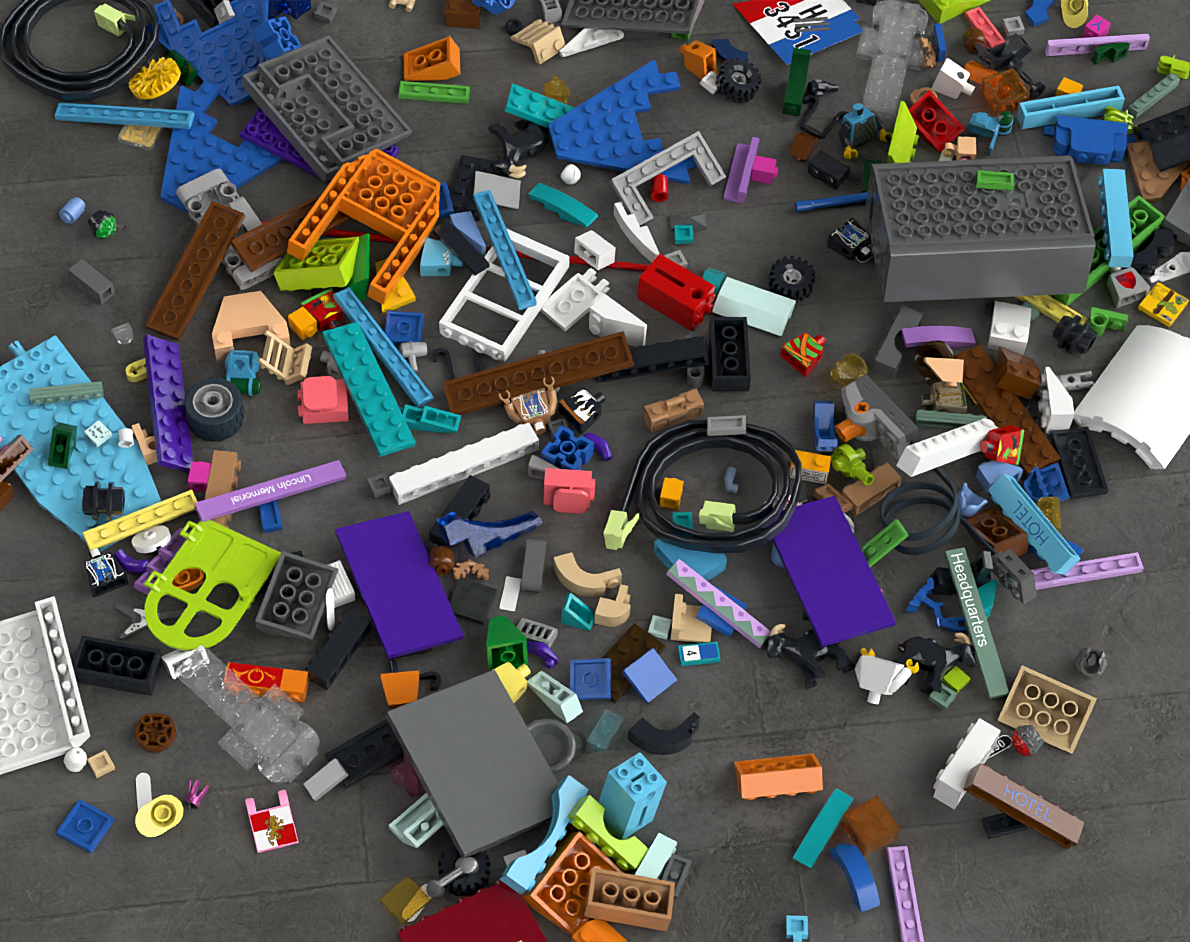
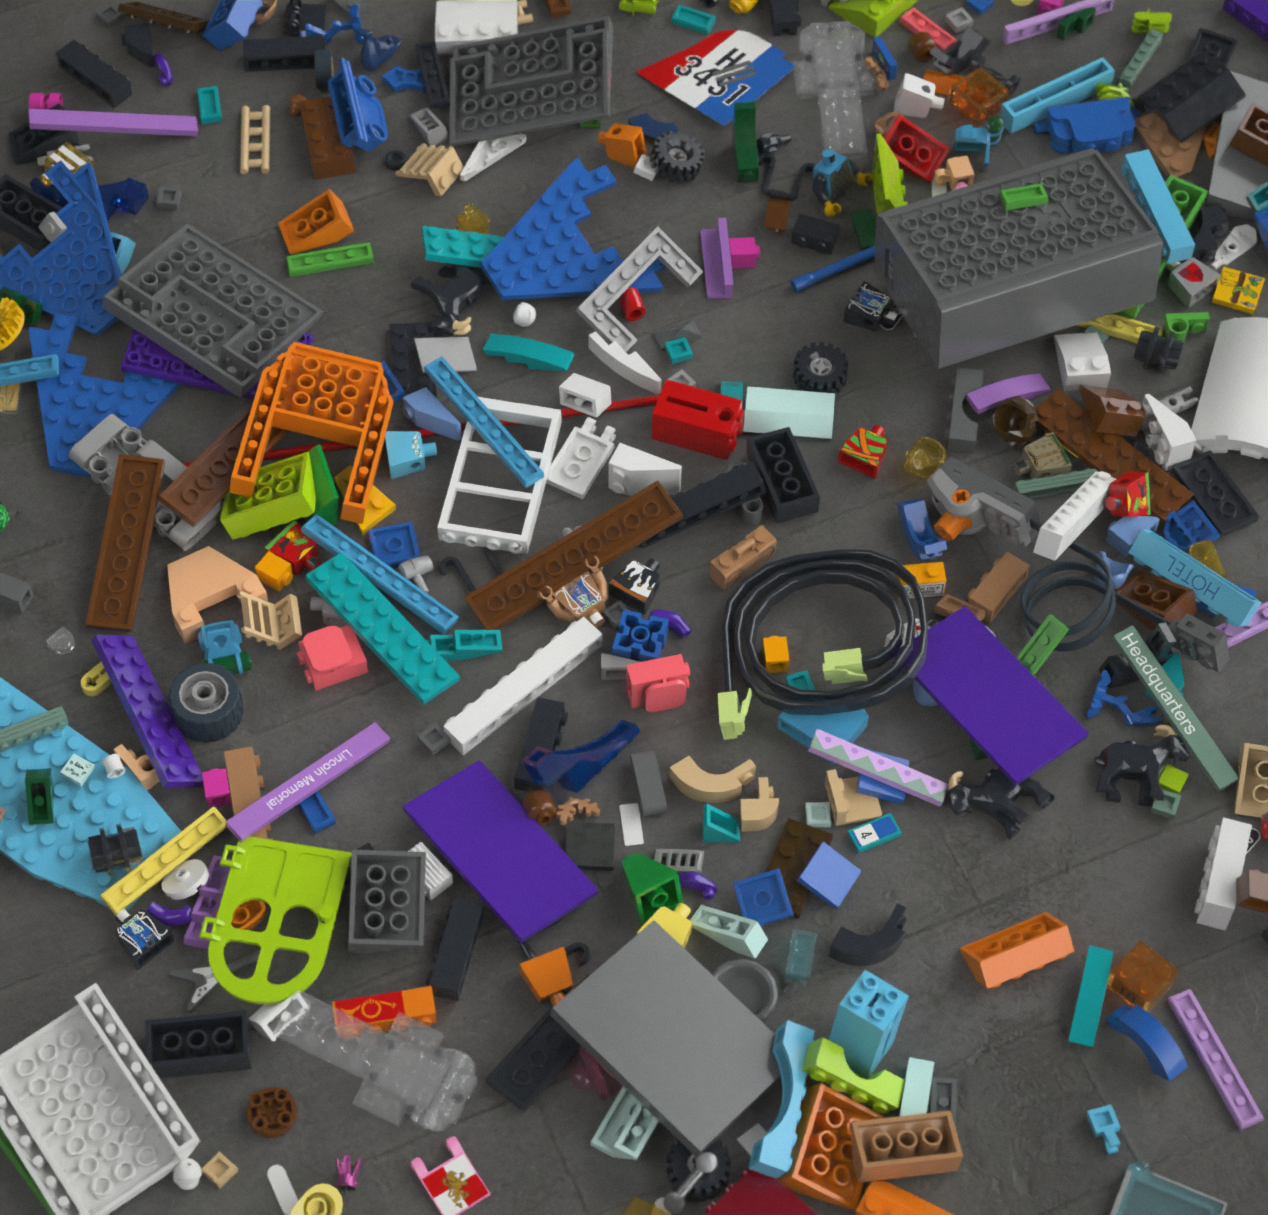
camera: 15 degrees left, 0 degrees up
blue brick [252,16,302,60] -> none
light grey tile [304,758,348,801] -> none
white sticker [326,588,335,630] -> none
black tile [433,220,490,276] -> none
light grey tile [707,415,746,436] -> none
sand blue arm [724,467,739,494] -> none
lime pin [831,444,874,486] -> none
white torso [855,648,919,704] -> none
light nougat slope [923,357,964,386] -> none
light orange brick [1055,77,1083,97] -> none

